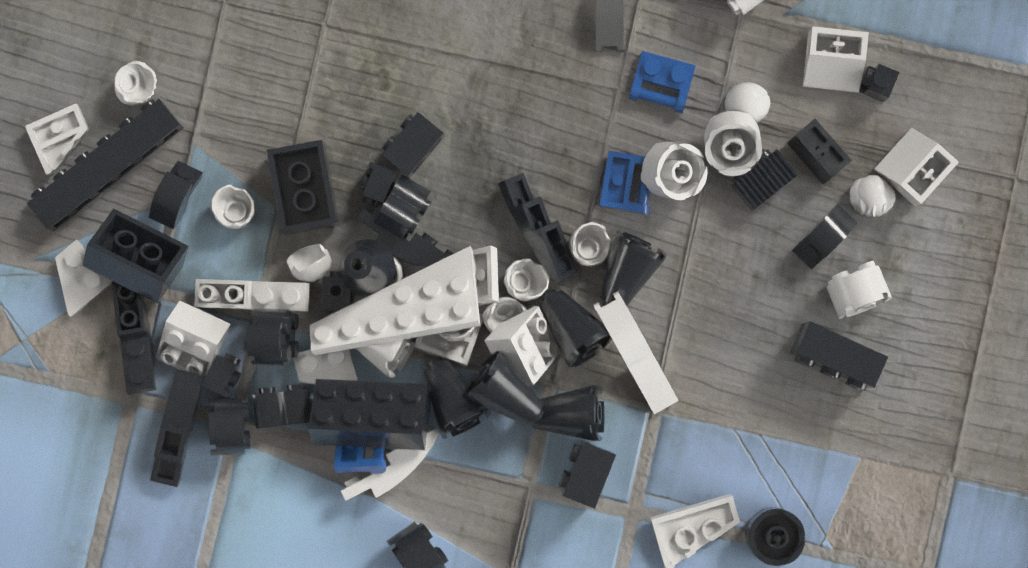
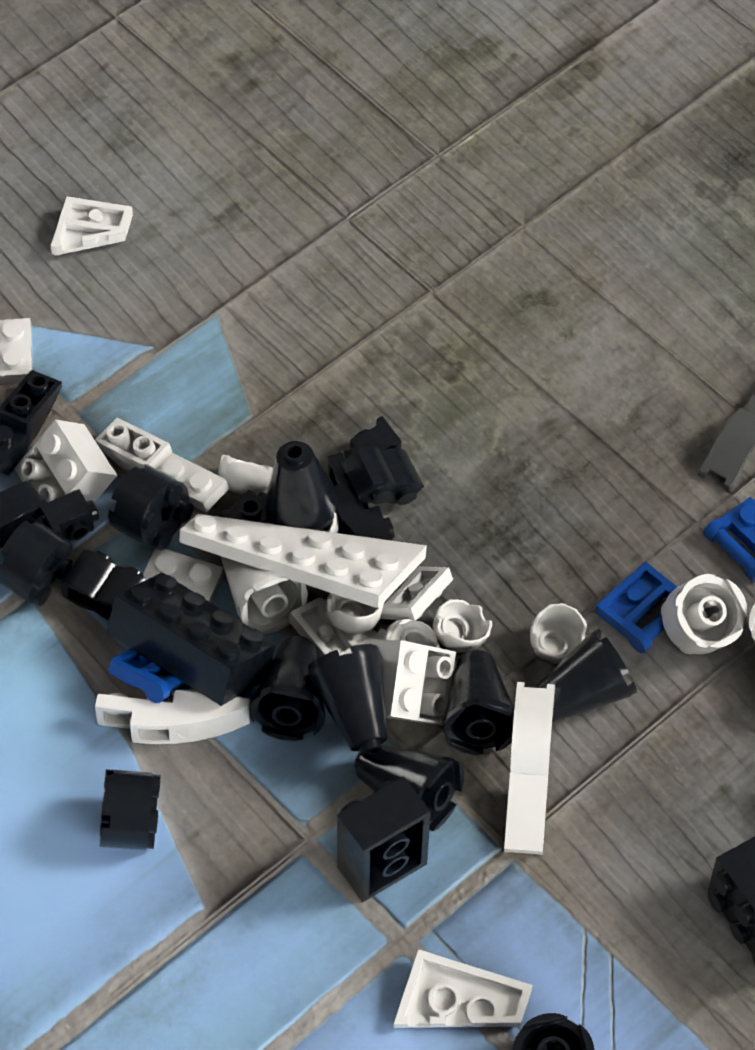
camera: 30 degrees right, 30 degrees down
black brick [27,99,184,231] -> none
black brick [82,208,189,303] -> none
white hair [113,61,157,106] -> none
black brick [148,161,203,230] -> none
white hair [211,185,255,229] -> none
black brick [266,140,340,235] -> none
black brick [382,112,445,178] -> none
black slope [498,173,578,282] -> none

